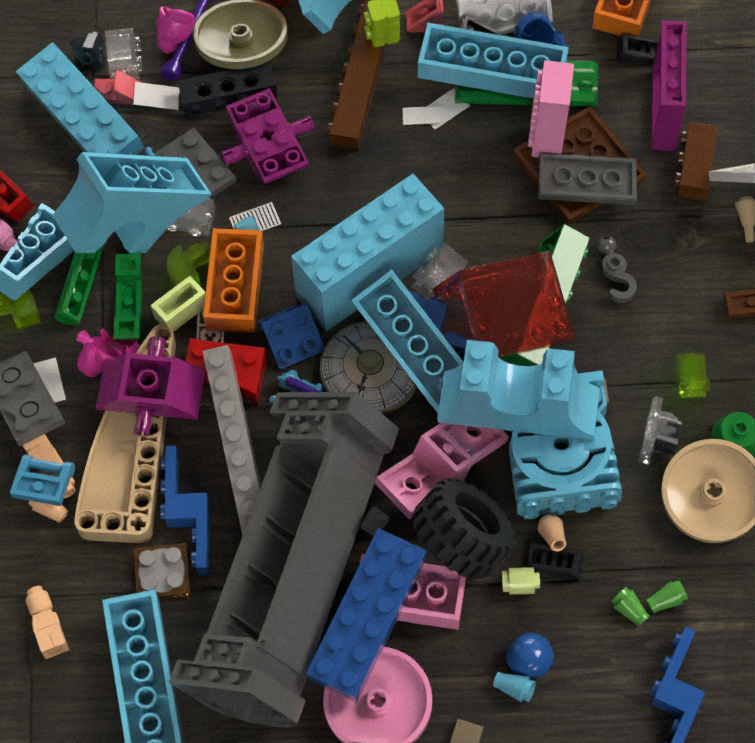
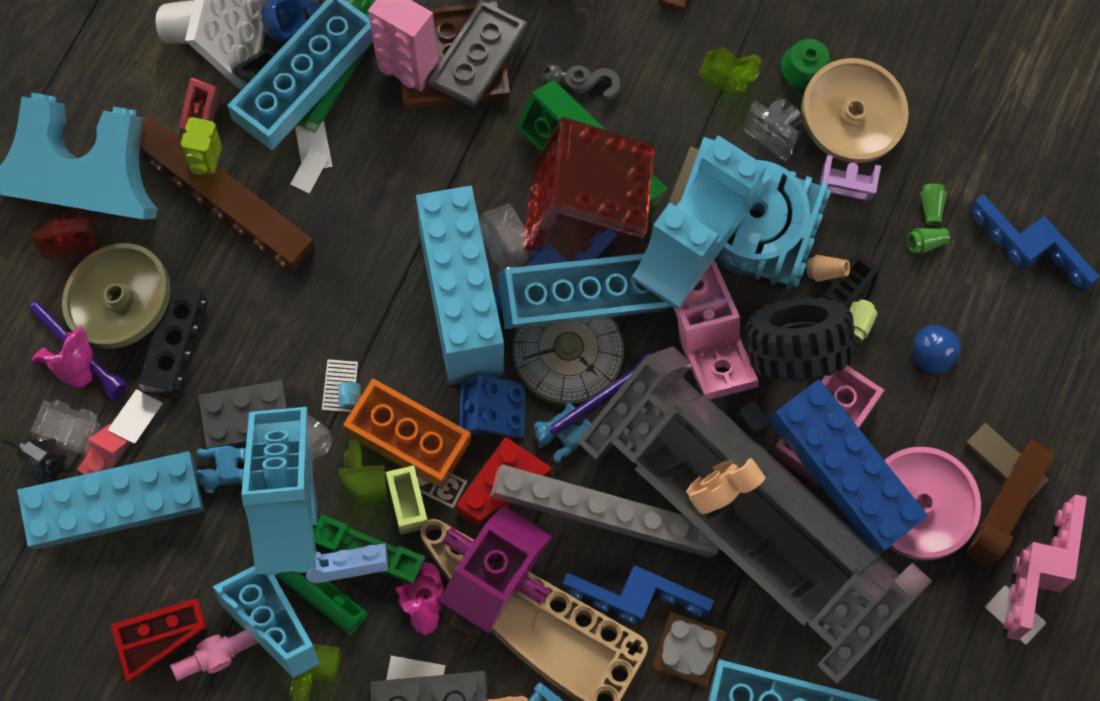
camera: 70 degrees left, 5 degrees up
magenta slope [221,88,315,184] -> none
medium azure cone [493,672,535,702] -> none
none -> light blue plate [306,543,388,583]
none -> light nougat piece [686,458,766,514]
none -> lavender window [820,155,881,201]

